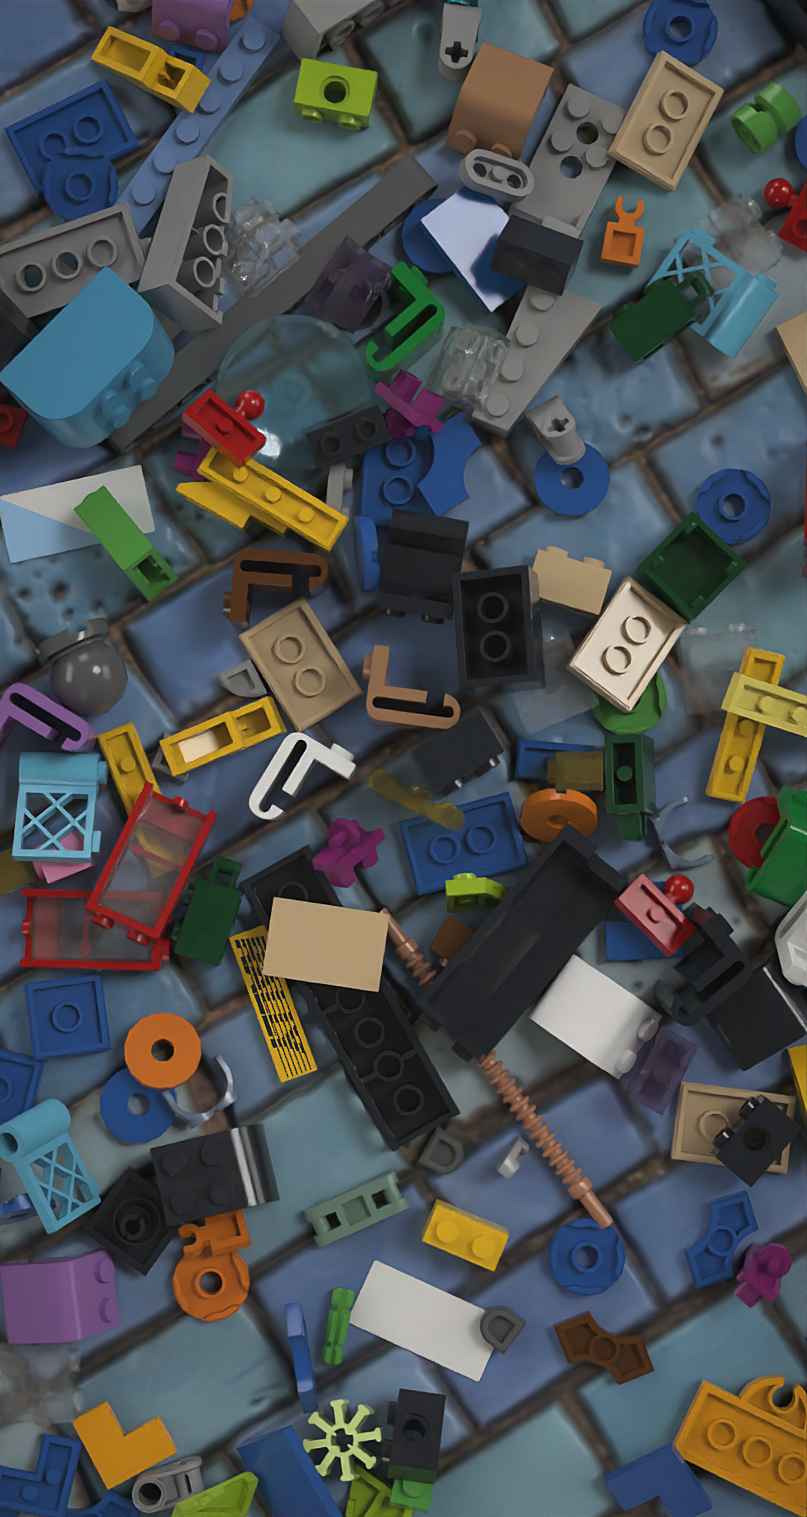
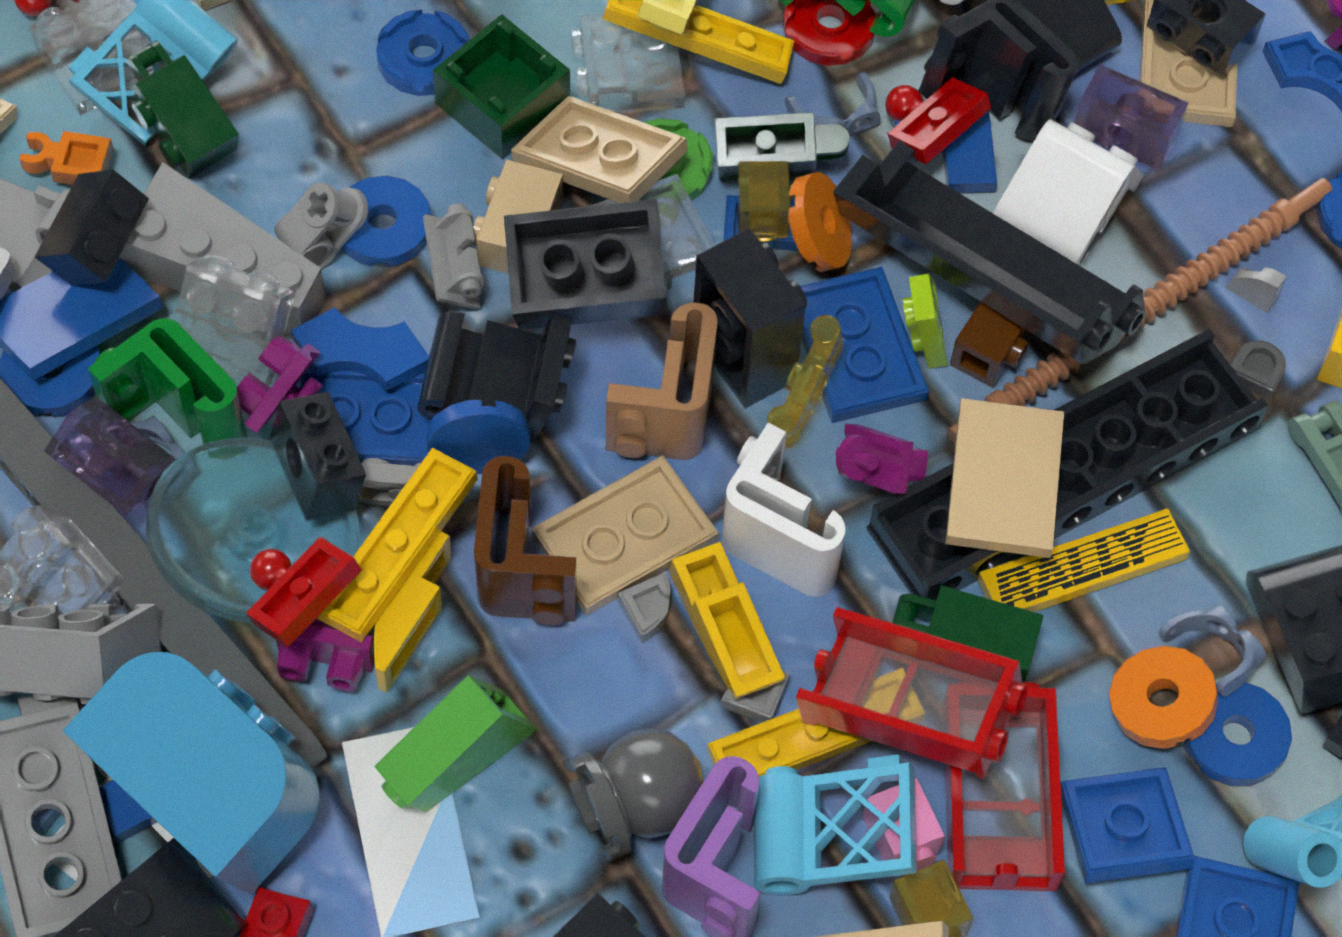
camera: 90 degrees left, 25 degrees down
none -> light grey hinge [423,203,485,310]

